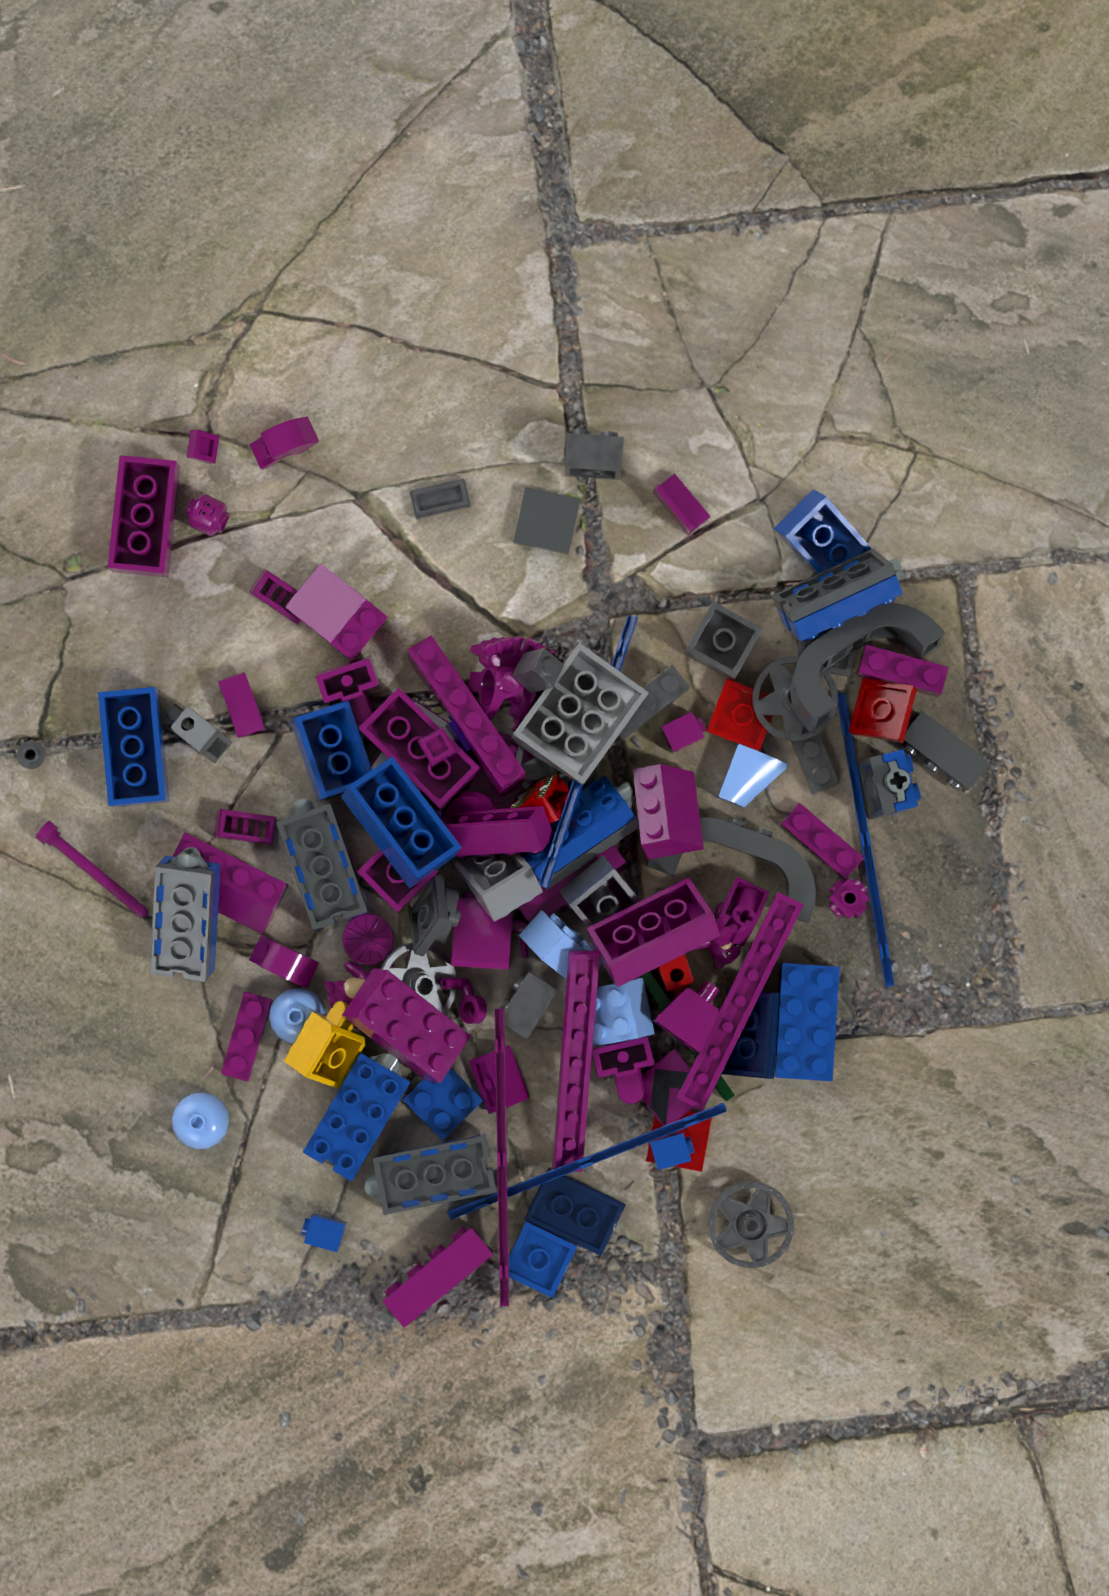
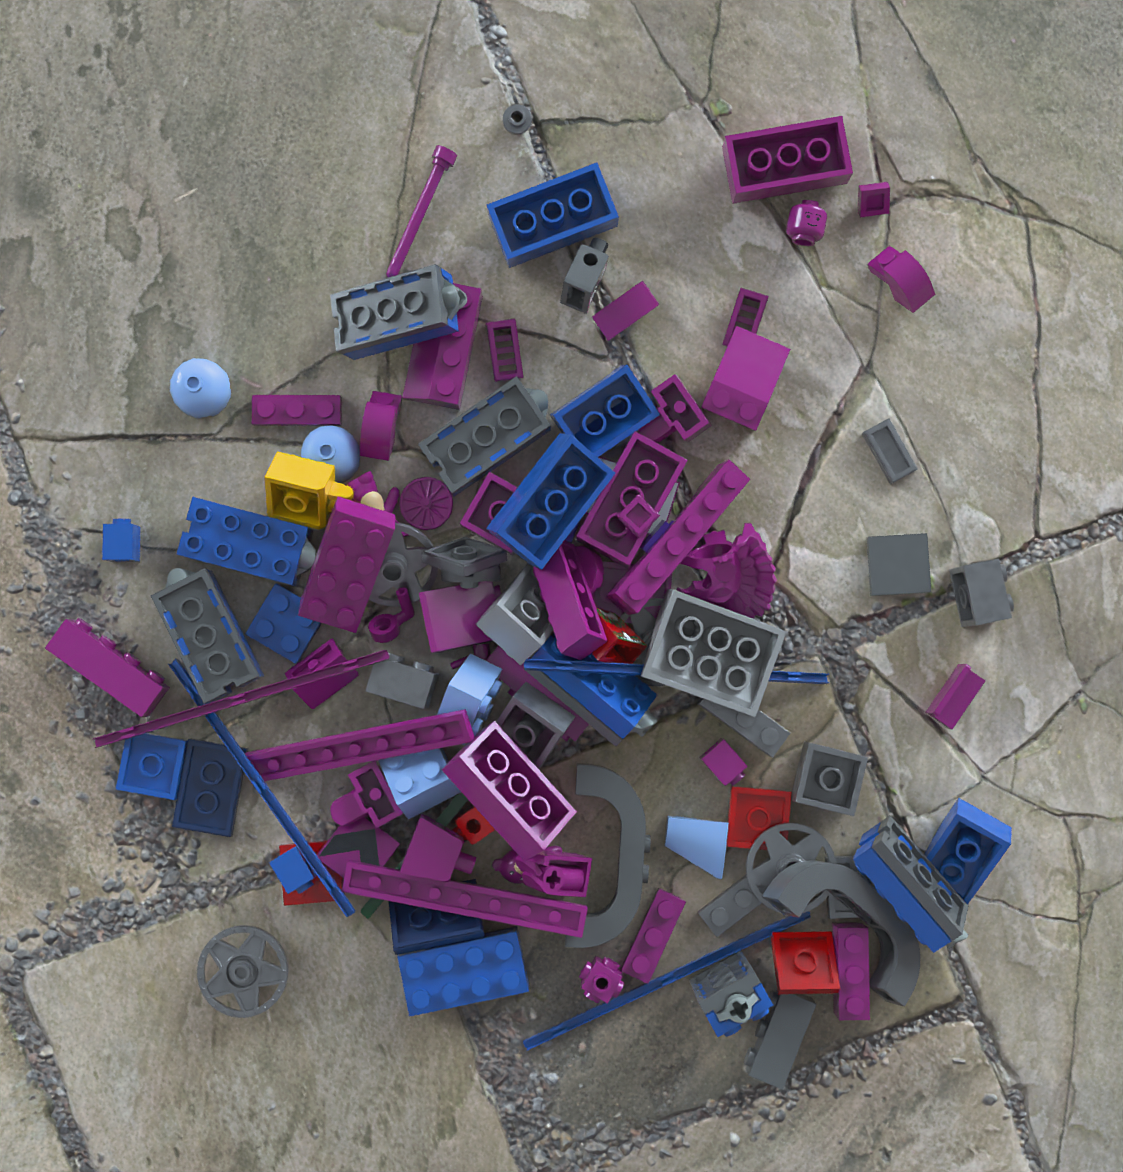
camera: 80 degrees right, 0 degrees up
flat silver brick [512,648,564,693] -> none
magenta slope [632,764,704,860] -> none

